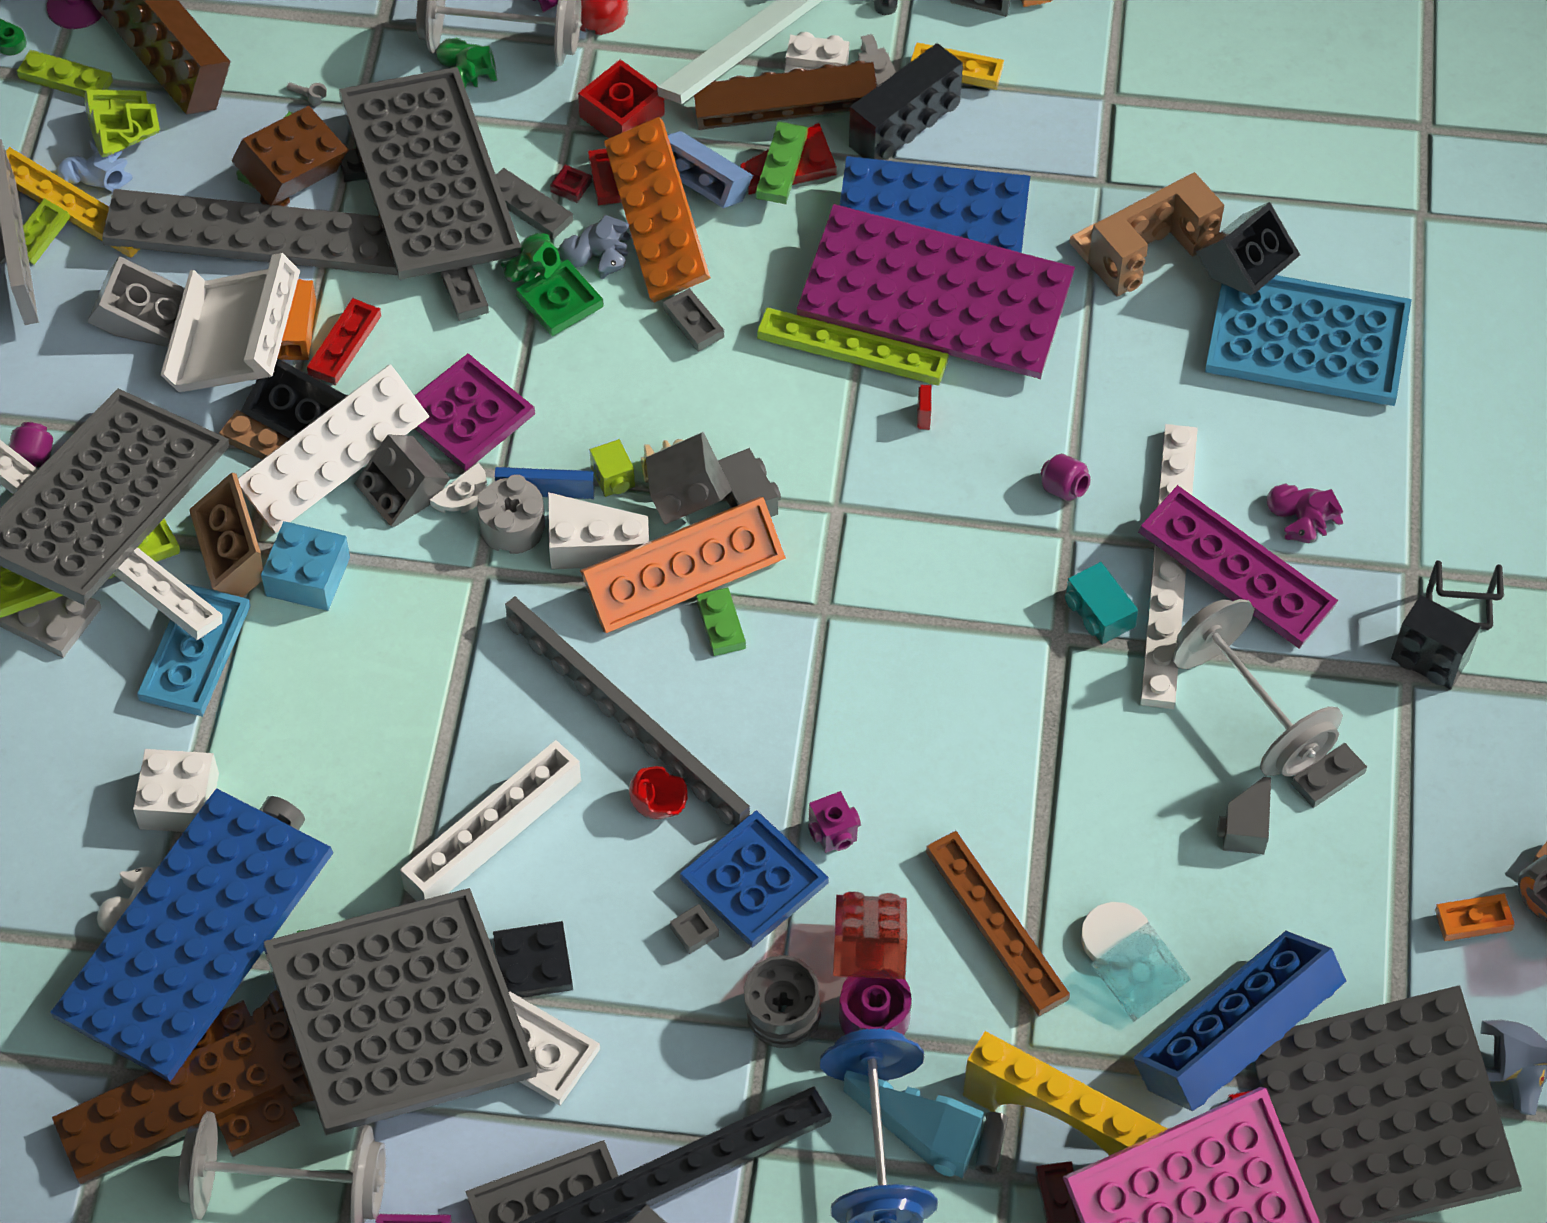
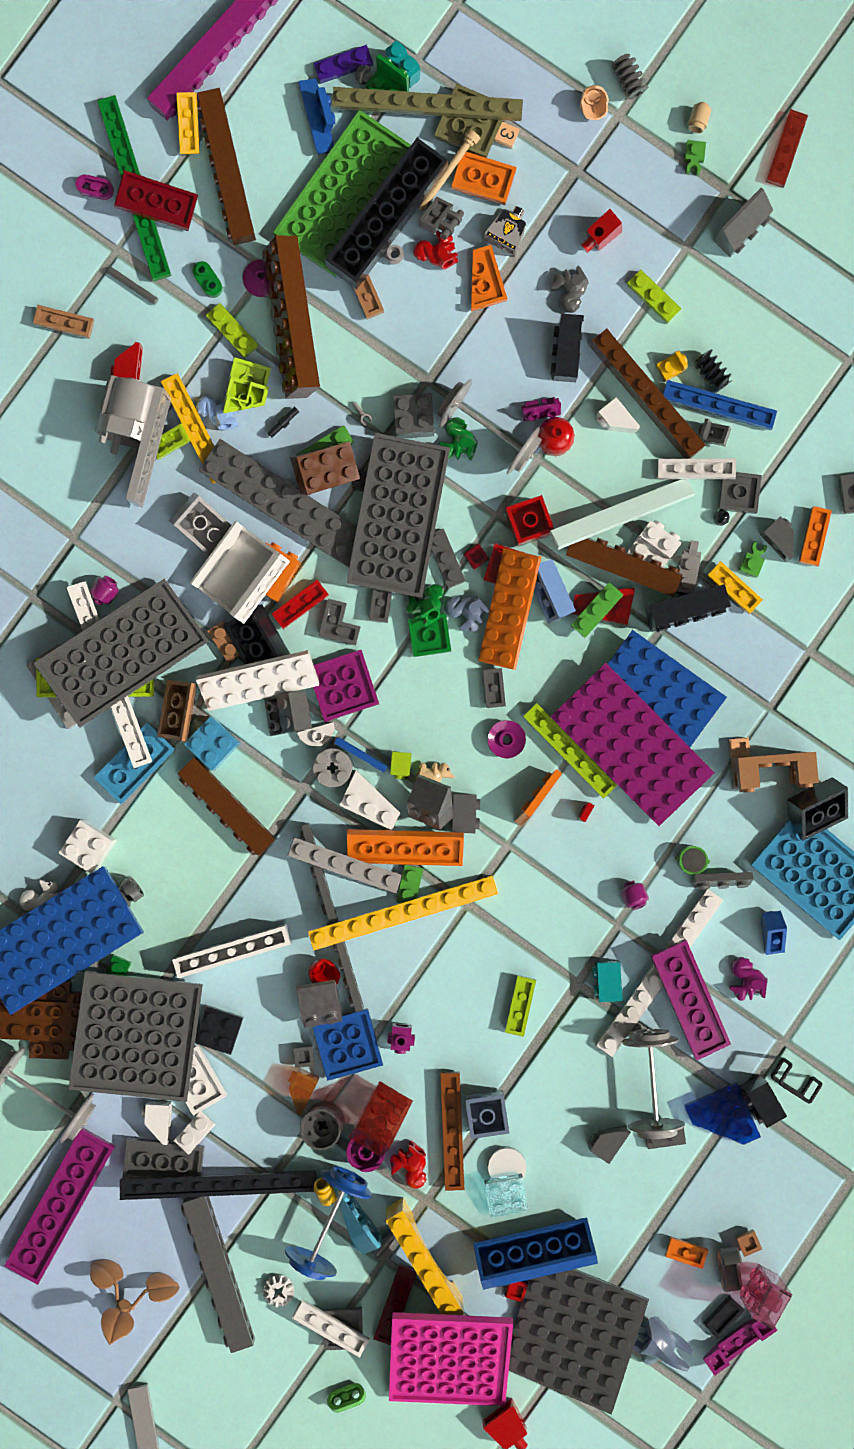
camera: 25 degrees right, 30 degrees up
none -> white slope [142,1101,172,1145]
none -> white plate [174,1111,215,1155]
none -> reddish brown brick [177,757,276,856]
none -> black bar [267,406,299,438]
none -> light grey plate [287,837,402,894]
none -> clear orange slope [288,1068,320,1116]
none -> flat silver slope [296,980,342,1028]
none -> yellow plate [308,876,498,951]
none -> yellow brick [314,1177,337,1206]
none -> dark grey plate [319,599,361,645]
none -> red animal [390,1140,427,1189]
none -> dark grey brick [393,393,434,439]
none -> sand blue brick [465,1090,510,1139]
none -> magenta dish [488,720,526,759]
none -> lime plate [505,975,536,1037]
none -> orange wing [514,769,562,826]
none -> pearl dark grey piece [675,845,710,875]
none -> clear blue plate [684,1082,761,1145]
none -> dark grey plate [692,872,754,890]
none -> bright green plate [739,541,767,578]
none -> blue slope [761,910,787,955]

